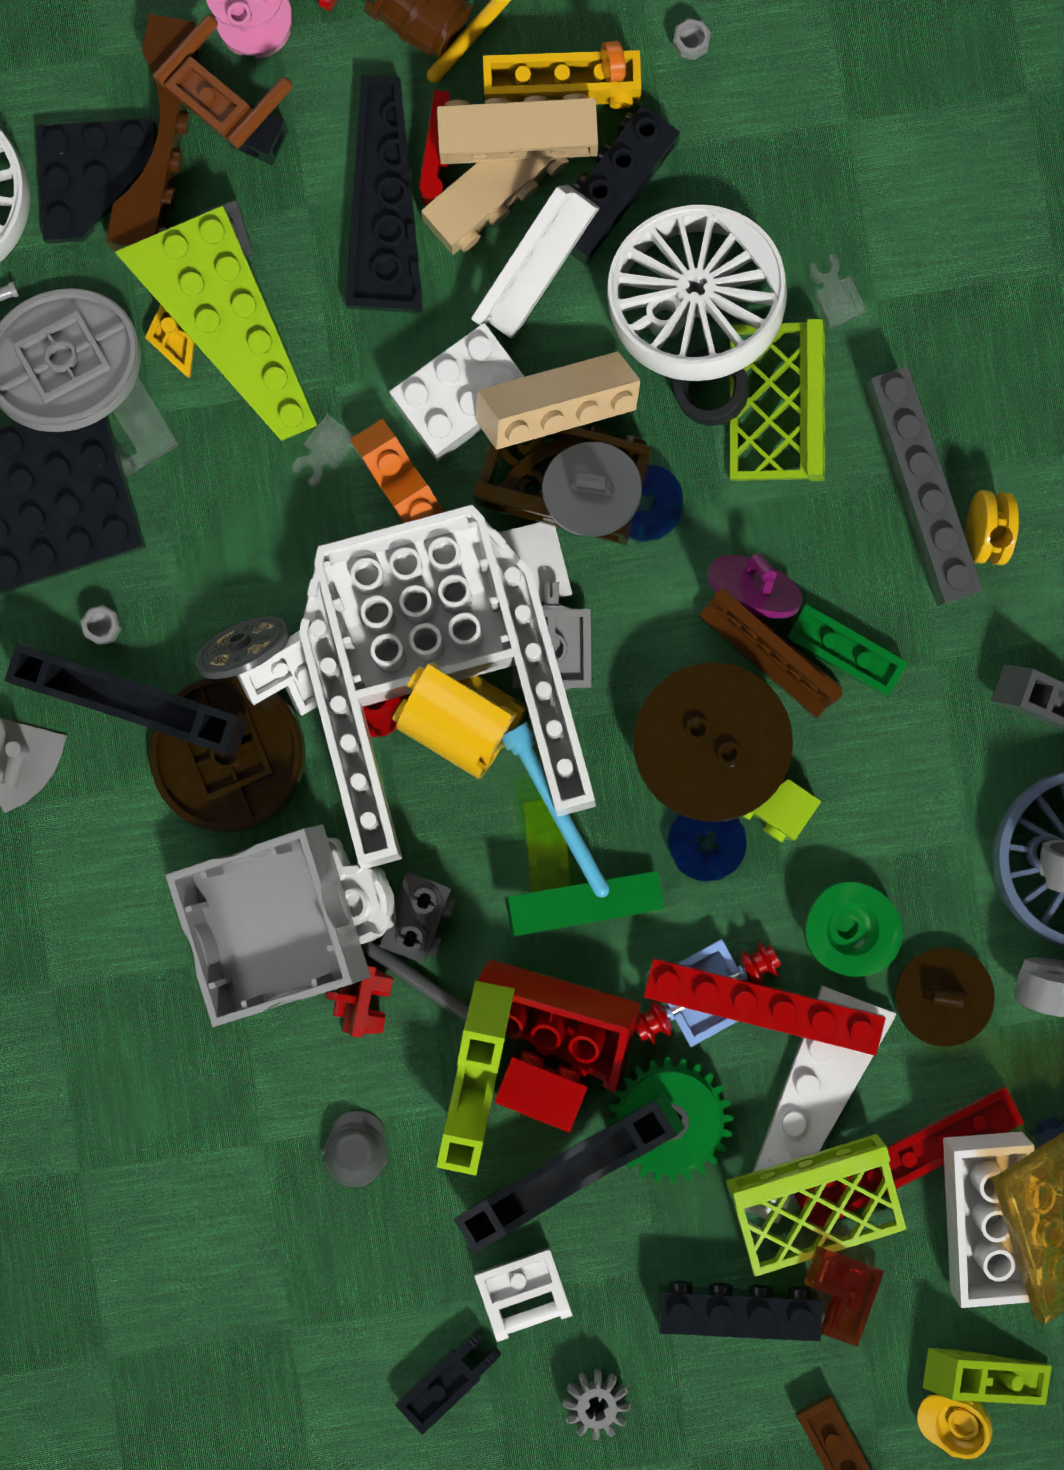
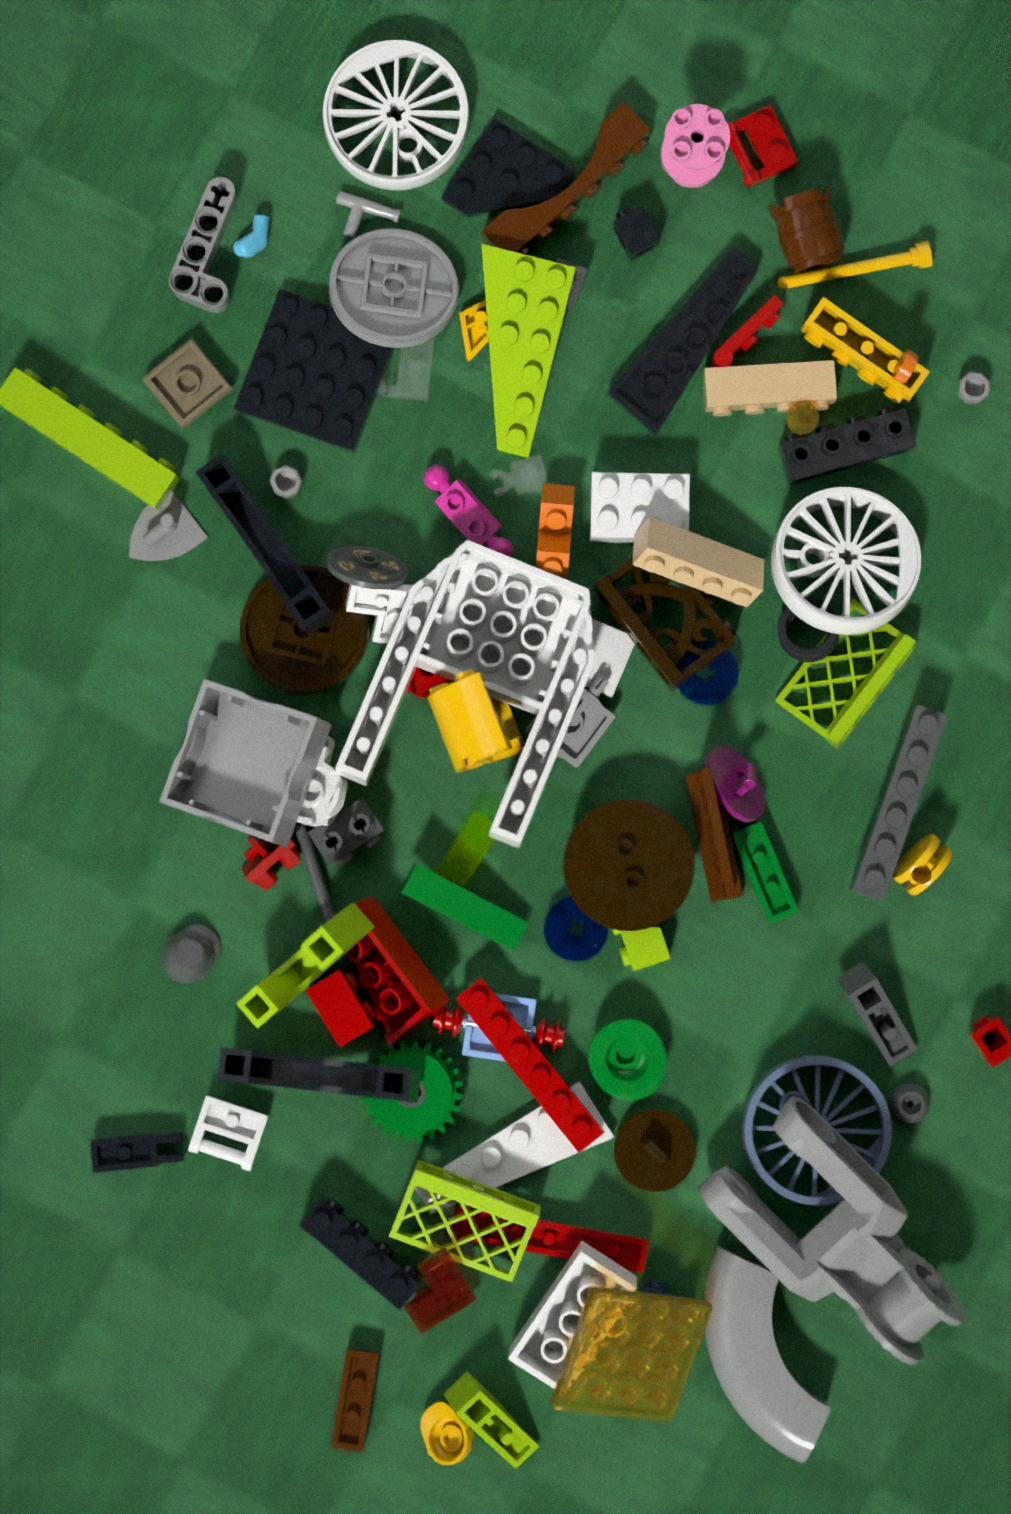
camera: 35 degrees right, 0 degrees up
dark orange plate [152,15,293,149] -> none
tan brick [437,94,598,164] -> none
white fence [471,185,600,339] -> none
medium azure piece [501,722,609,897] -> none
dark grey shield [542,442,642,537] -> none
light grey gear [563,1369,631,1440] -> none
clear plate [808,254,867,330] -> none
none -> dark pink plate [424,465,513,557]
none -> clear yellow plate [786,402,819,435]

